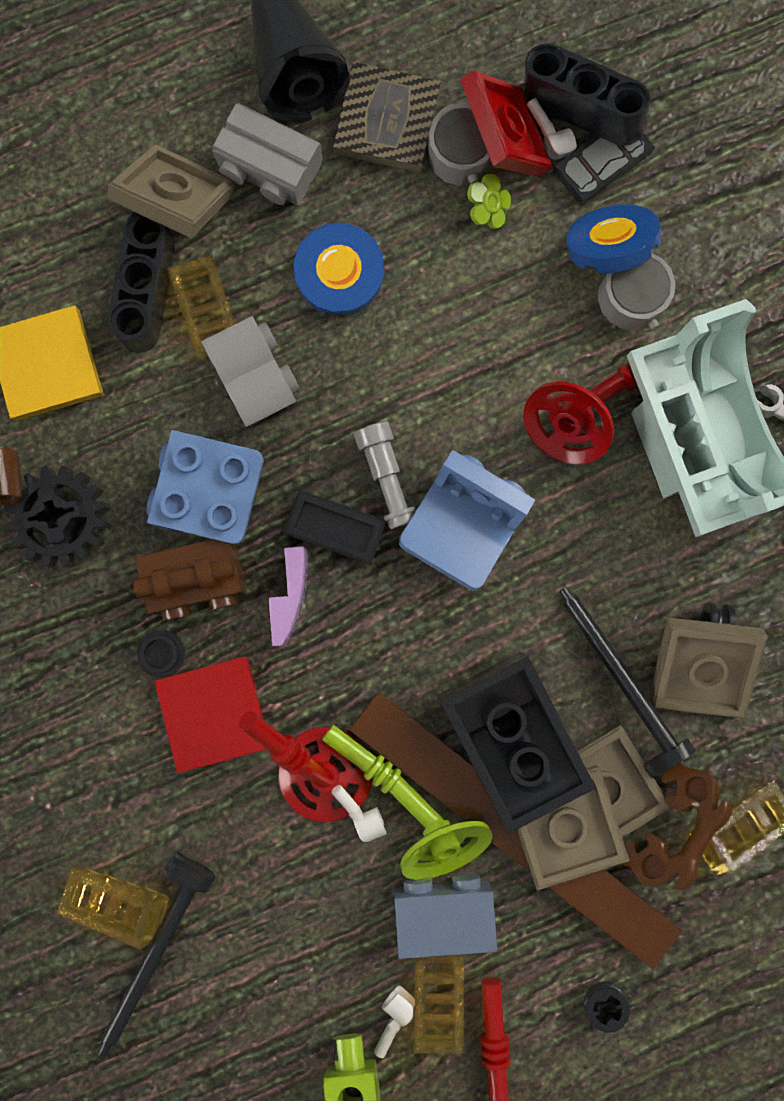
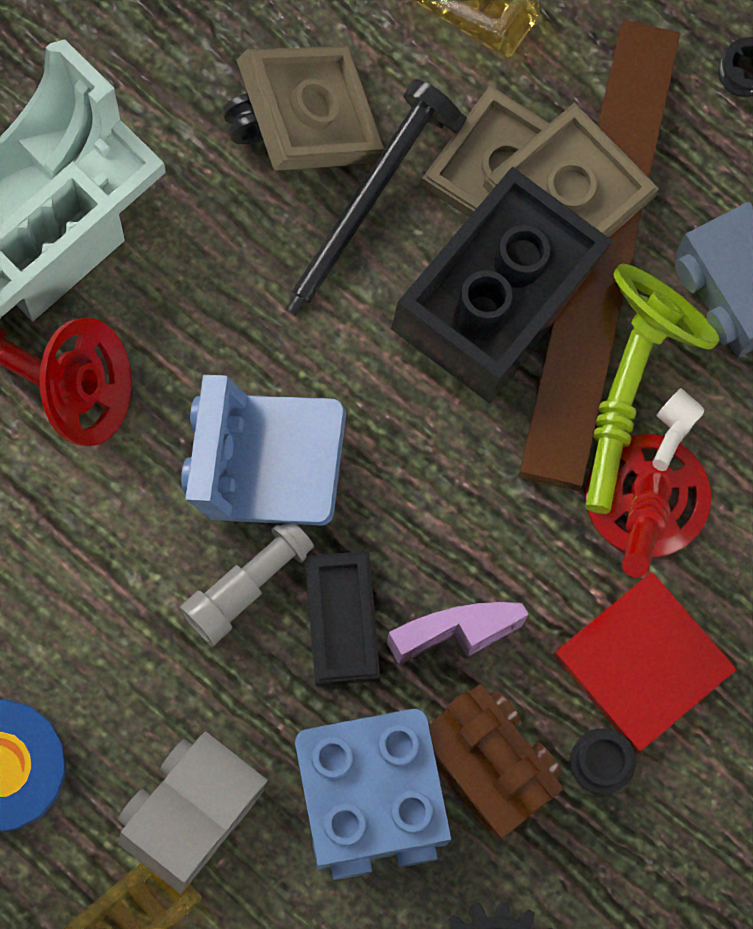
camera: 120 degrees left, 10 degrees down
reddish brown helmet [622,763,733,890] -> none

